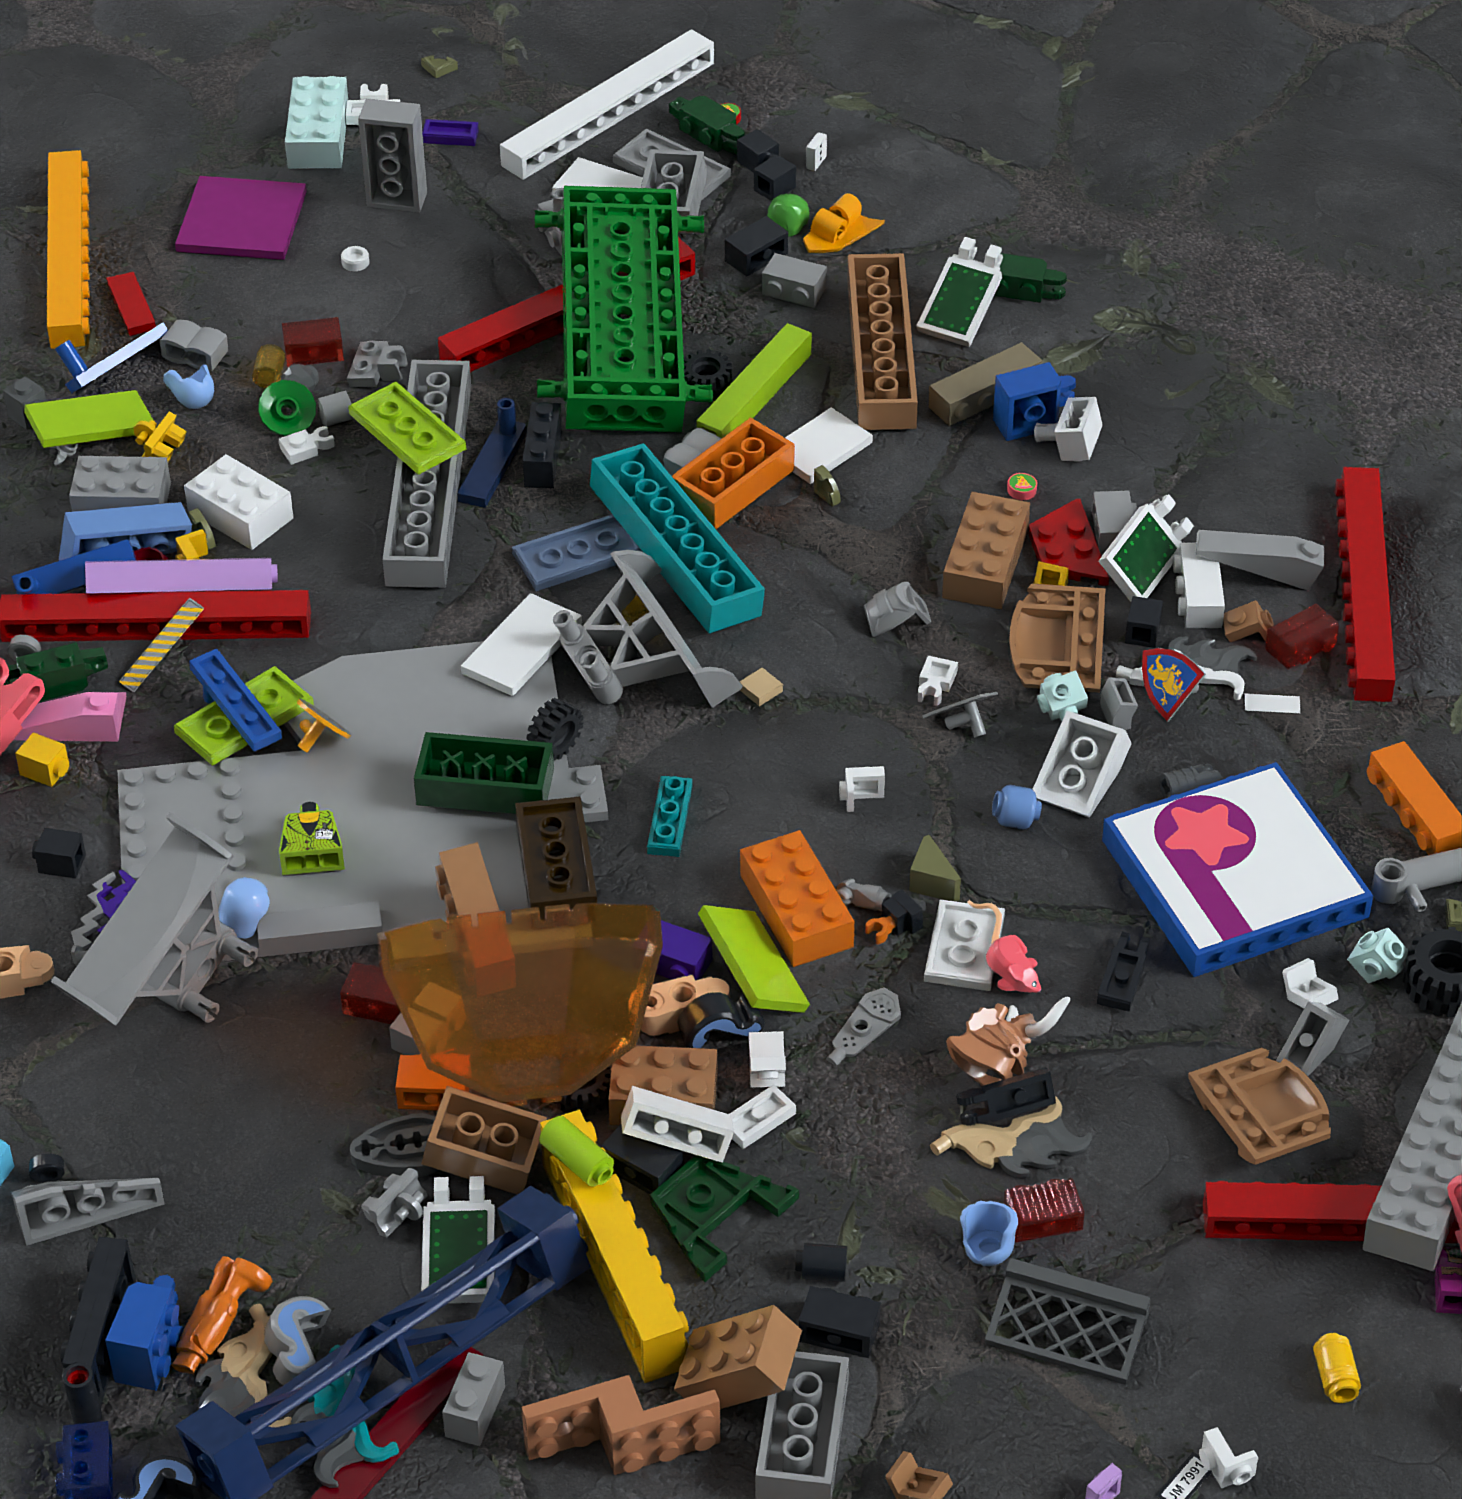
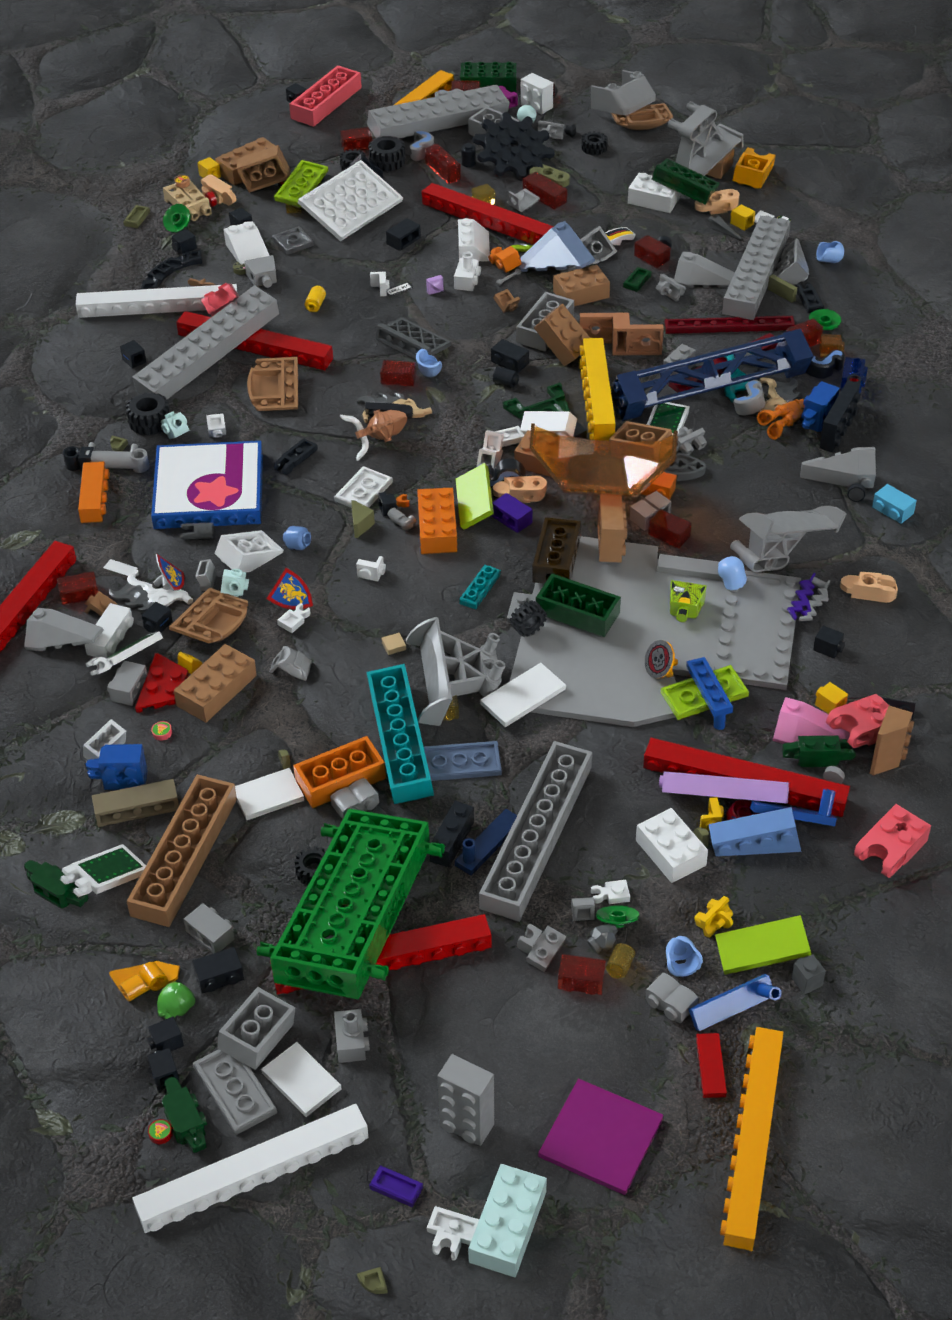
camera: 160 degrees left, 0 degrees up
light grey brick [69,456,171,512] -> none
sticker [119,598,204,692] -> none
white tile [341,246,369,271] -> none
lime tile [348,382,466,475] -> none
lime brick [539,1116,614,1187] -> none
lime brick [697,323,812,438] -> none
white tile [806,132,827,171] -> none
light grey piece [826,987,901,1066] -> none
coral animal [967,900,1041,993] -> none
light grey slope [1276,1002,1349,1076] -> none

